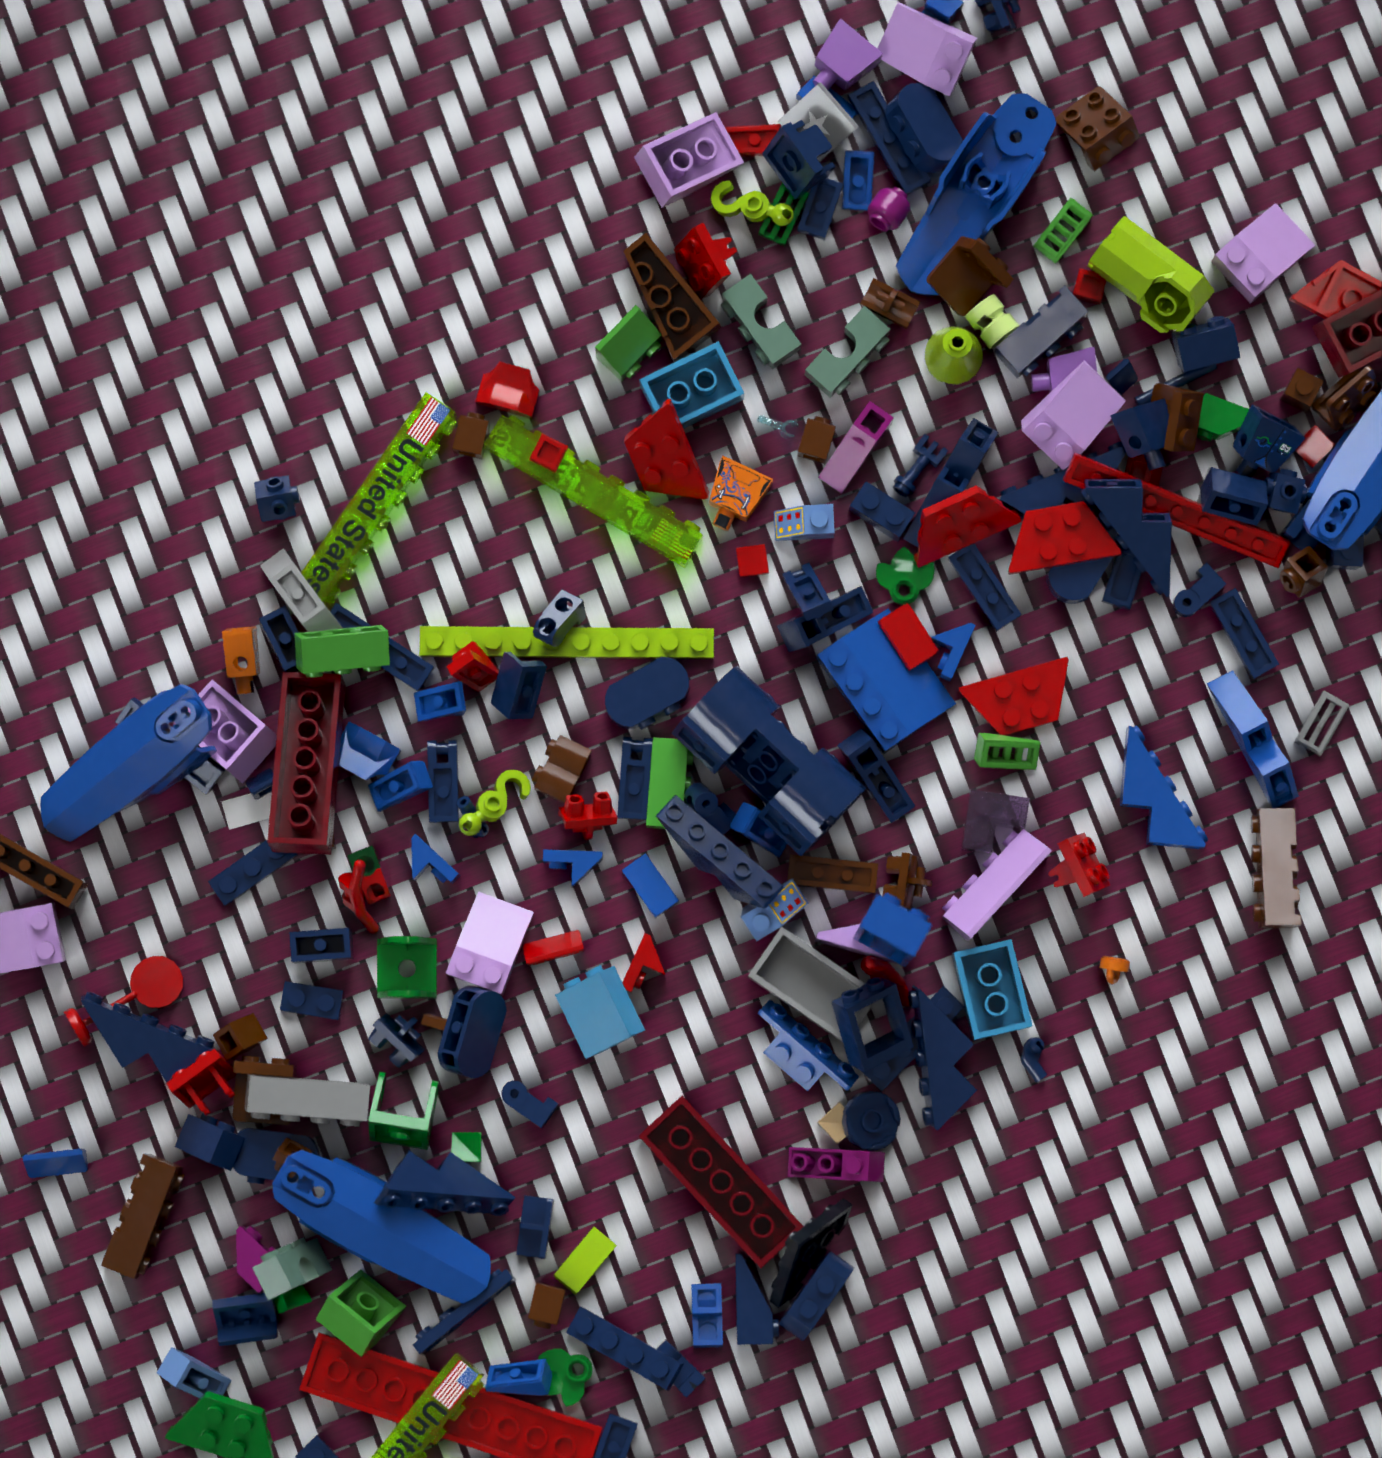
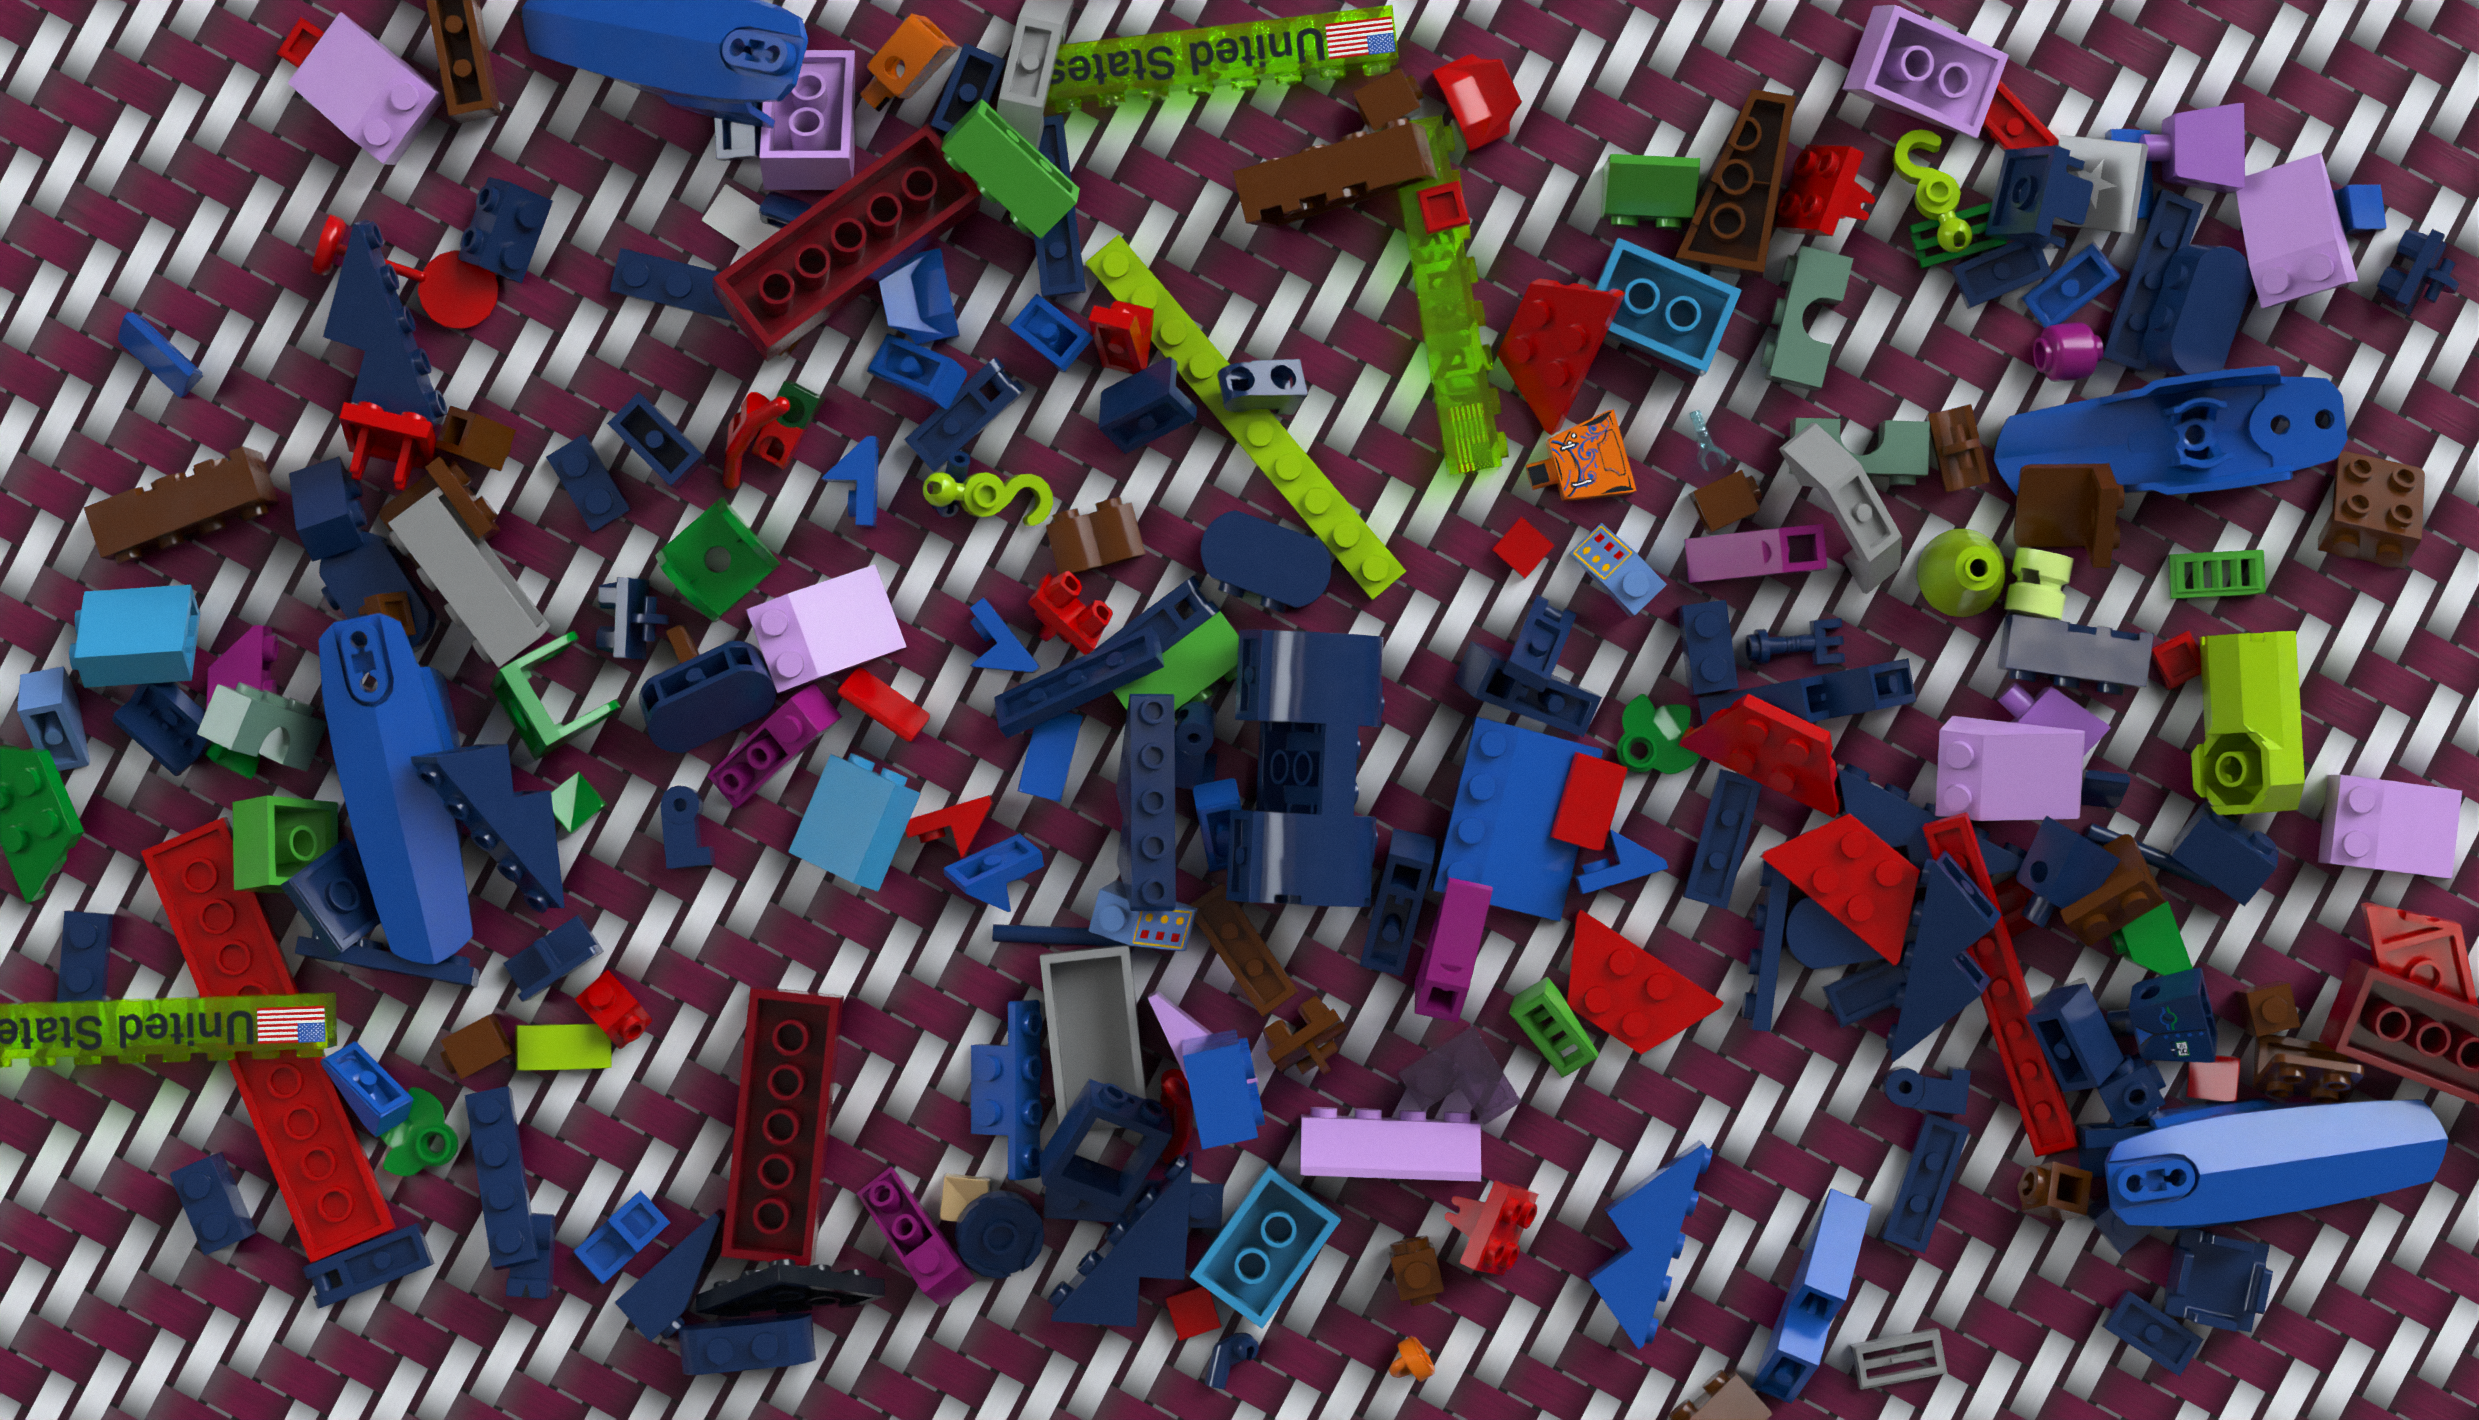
camera: 45 degrees right, 5 degrees up
none -> dark azure brick [69,585,201,688]
none -> dark blue tile [280,837,381,958]
none -> dark blue bracket [458,177,553,284]
none -> red bracket [574,970,652,1049]
none -> magenta slope [707,683,843,809]
none -> blue slope [943,833,1044,912]
none -> dark blue bar [992,924,1125,946]
none -> dark blue plate [994,625,1164,739]
none -> red tile [1165,1285,1222,1341]
none -> reddish brown wedge [1232,118,1438,229]
none -> reddish brown brick [1389,1235,1444,1306]
none -> magenta slope [1414,877,1493,1023]
none -> dark blue plate [1742,860,1790,1032]
none -> light grey slope [1779,423,1902,594]

